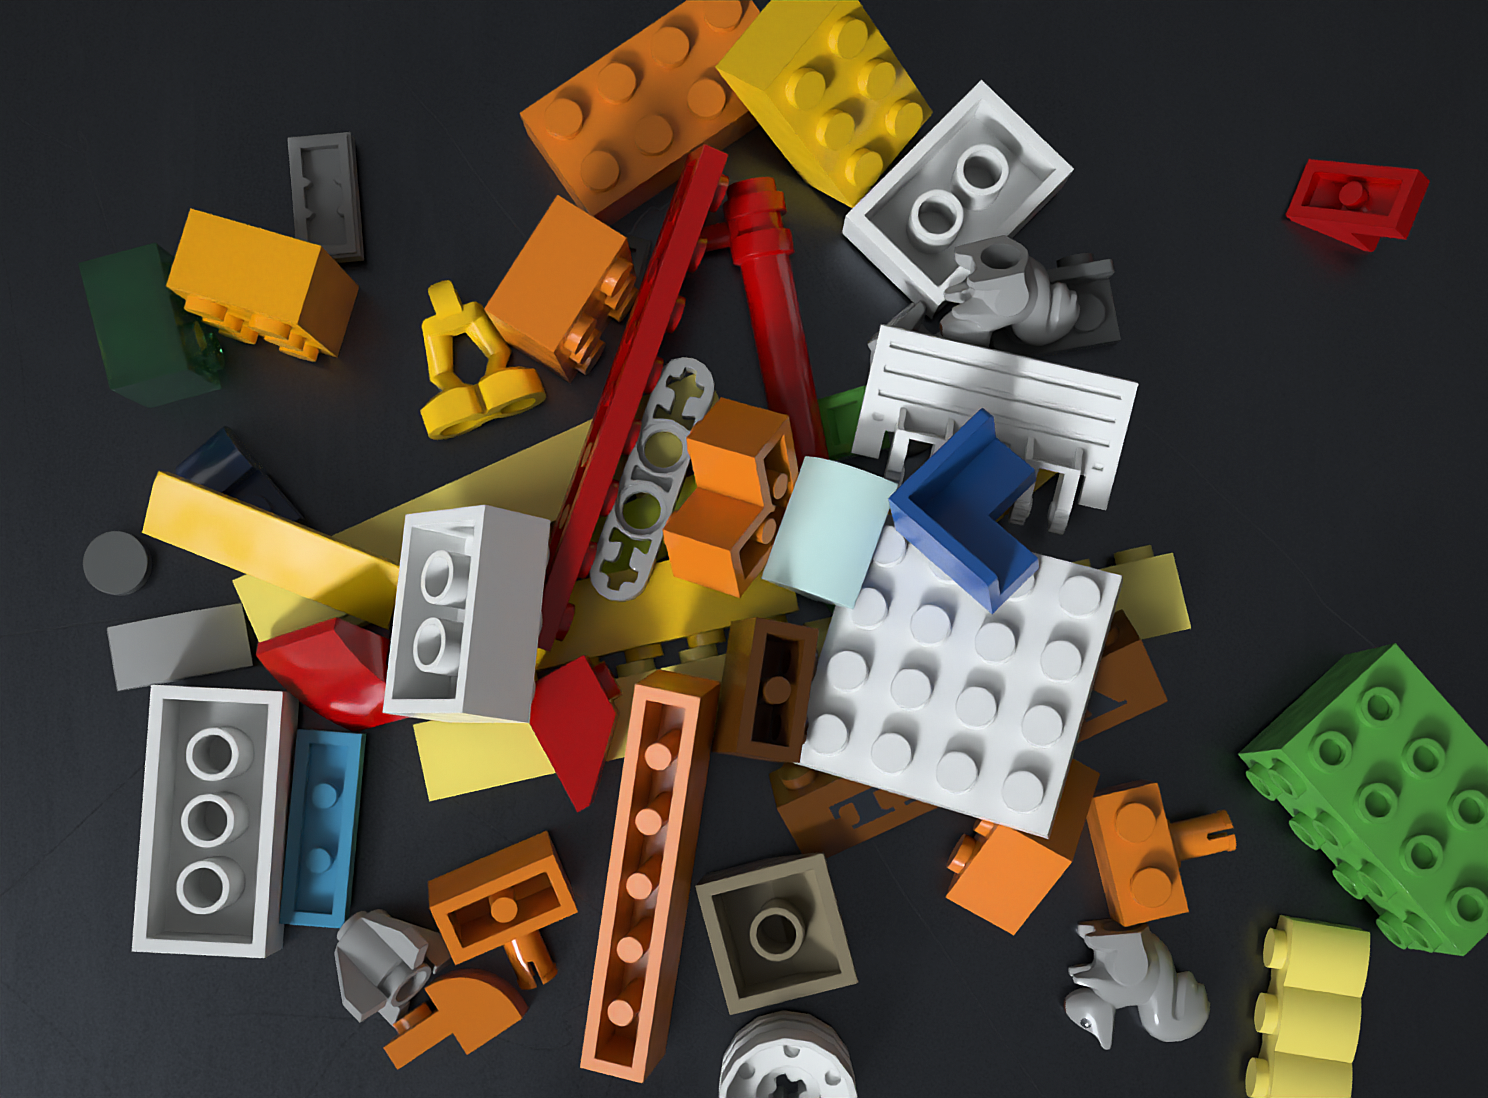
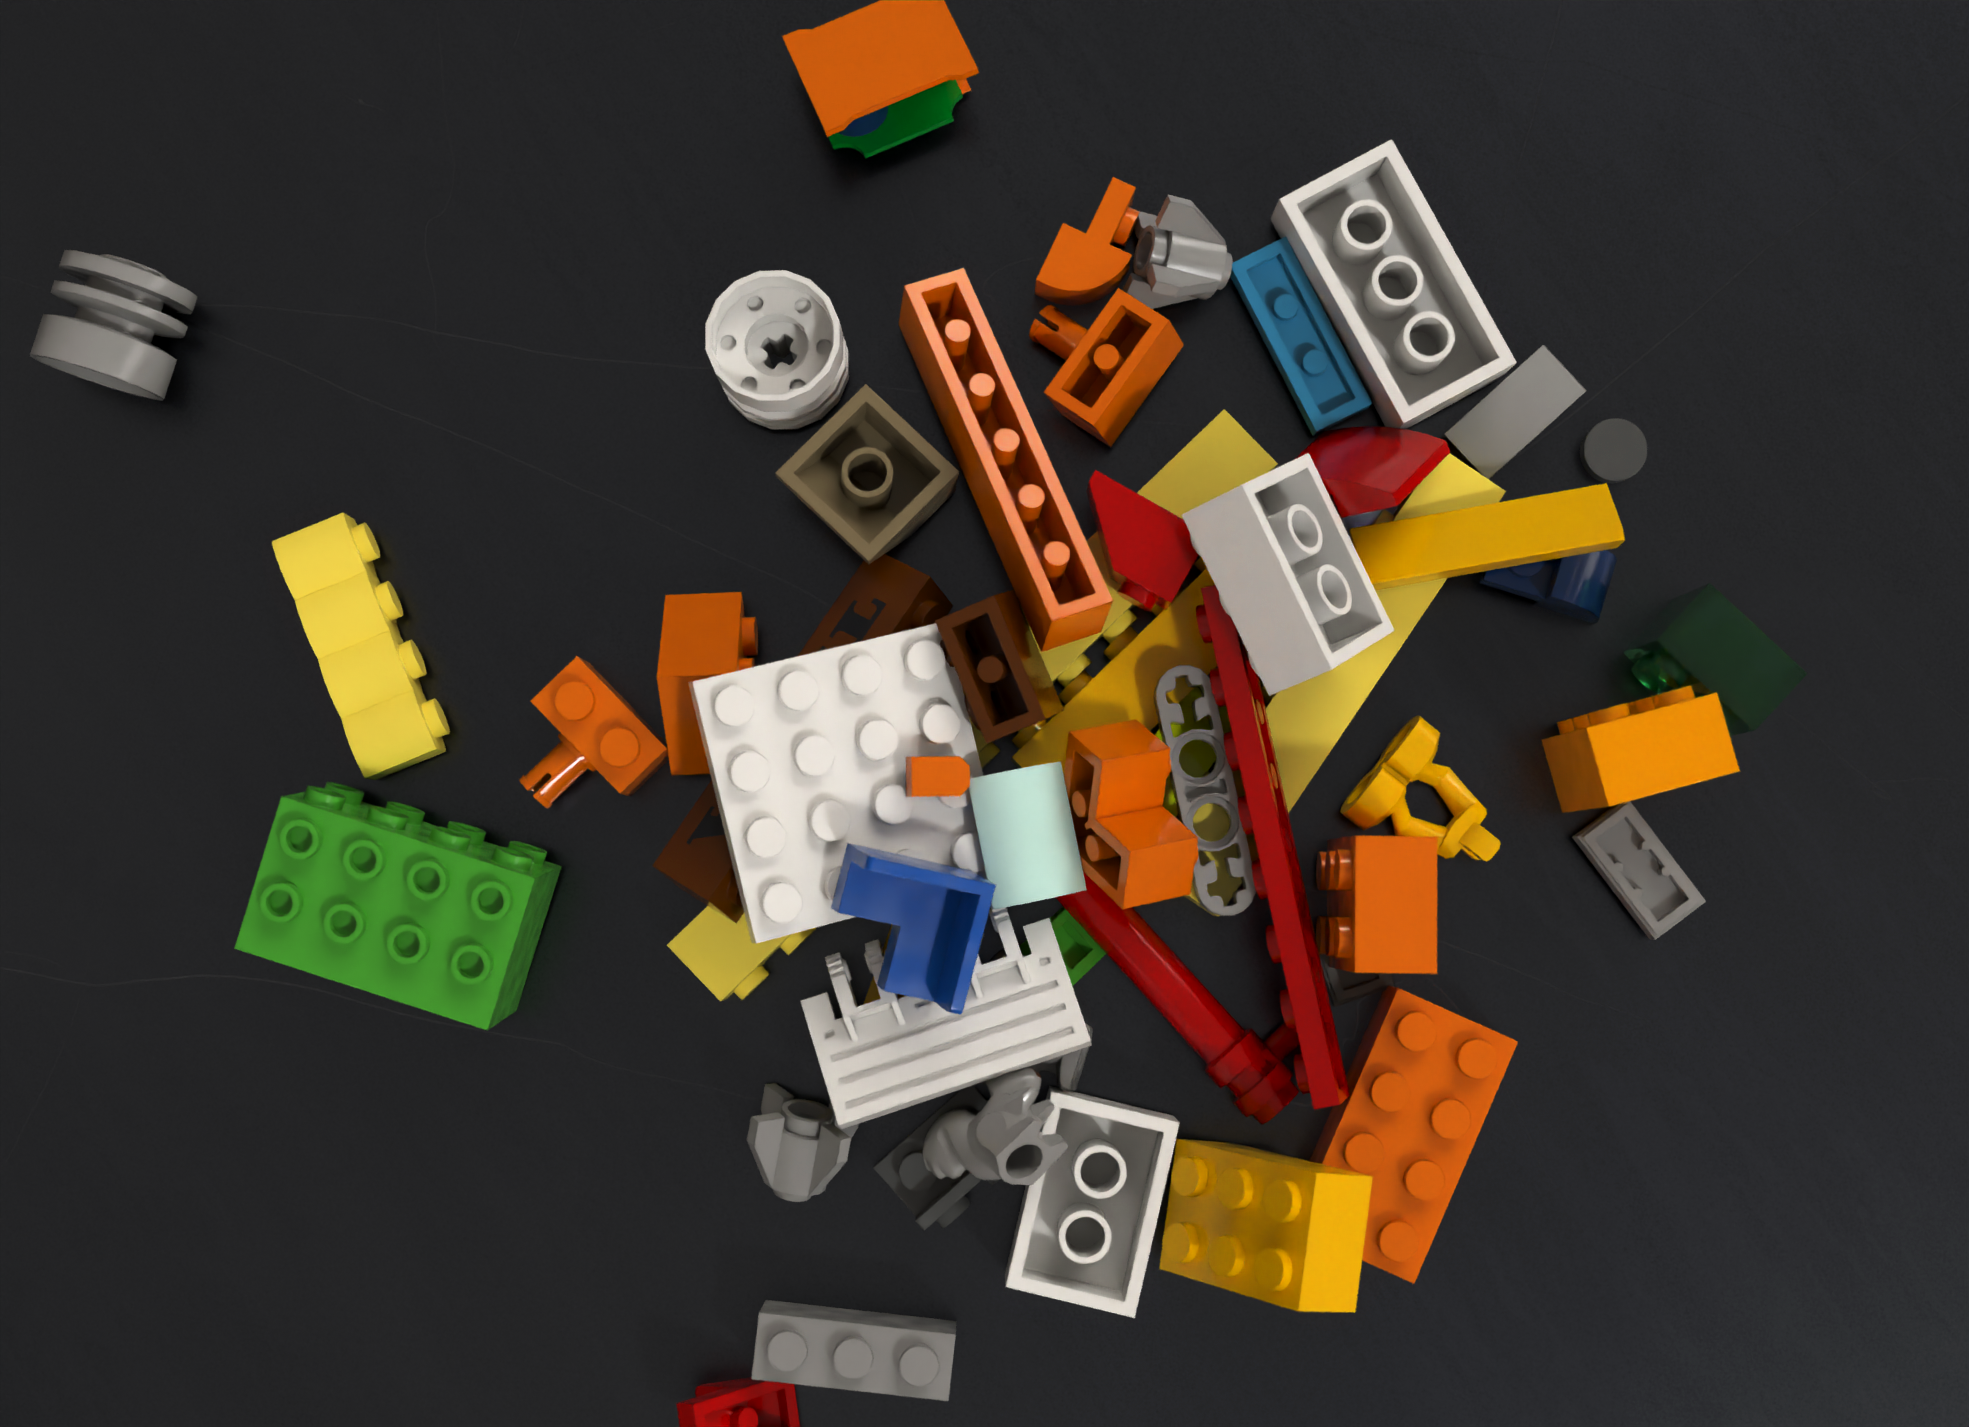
camera: 150 degrees right, 0 degrees up
light grey animal [1064,919,1210,1050] -> none
none -> light grey brick [747,1083,859,1202]
none -> light grey brick [751,1300,957,1401]
none -> orange piece [906,756,970,797]

